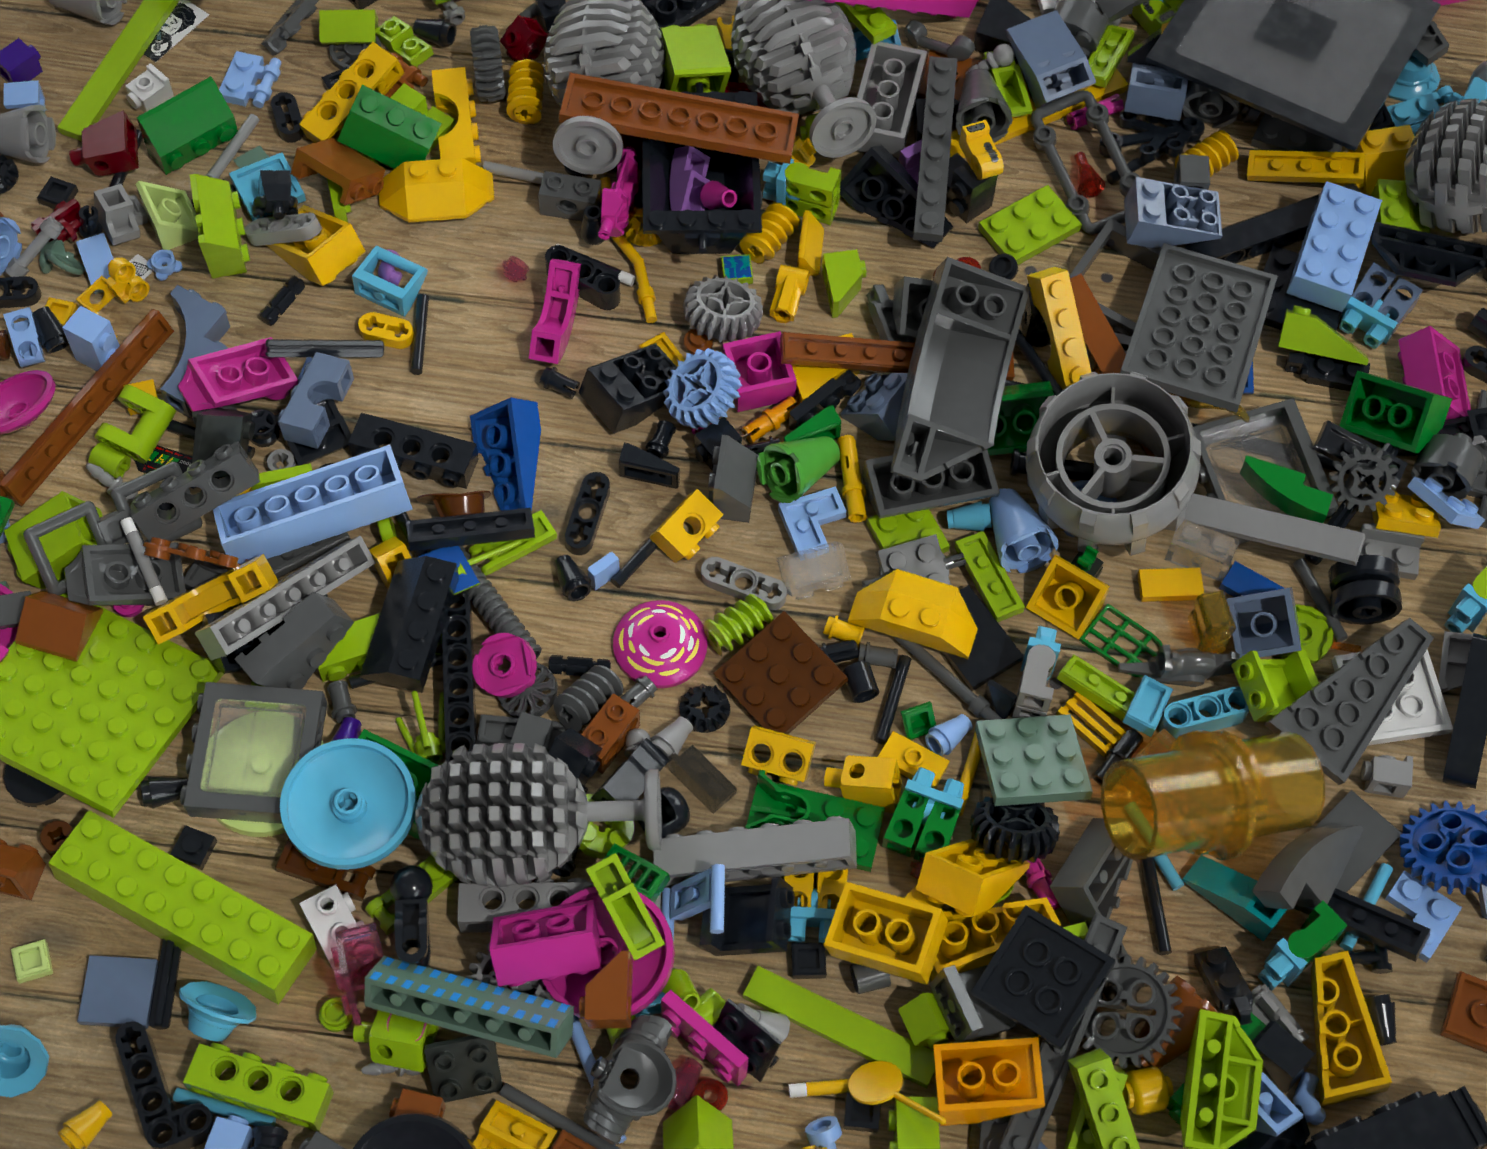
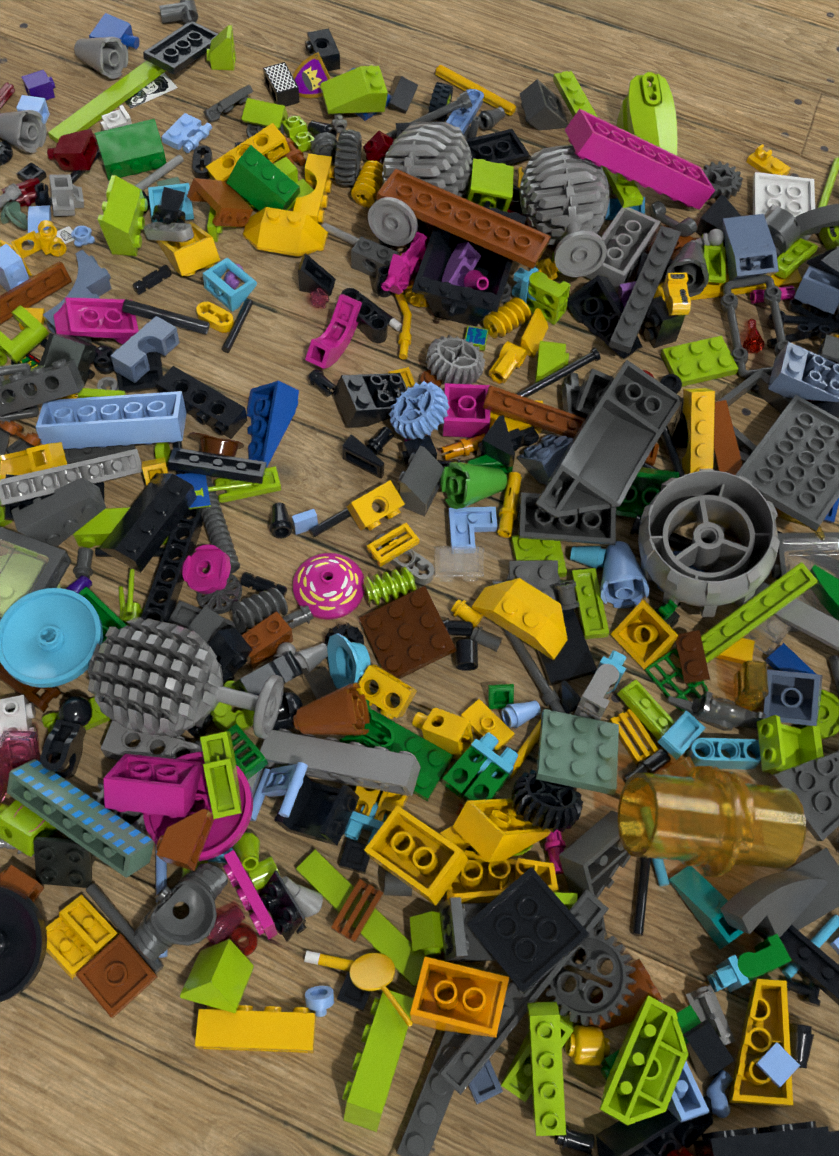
camera: 15 degrees right, 0 degrees up
yellowish green slope [135,181,199,250] -> none
black beam [565,472,610,555] -> none
black bar [874,655,912,744] -> none
black hinge [1194,946,1254,1026] -> none
none -> dark orange cone [294,682,370,736]
none -> black slope [298,253,336,296]
none -> dark grey wheel [310,132,337,164]
none -> medium azure hat [327,633,371,689]
none -> dark orange tile [331,879,383,943]
none -> yellow tile [367,523,420,567]
none -> black slope [481,415,515,467]
none -> black bar [516,348,601,398]
none -> dark grey bush [554,581,580,610]
none -> reddish brown plate [676,630,710,685]
none -> lime tile [701,562,818,664]
none -> light blue tile [756,1042,800,1088]

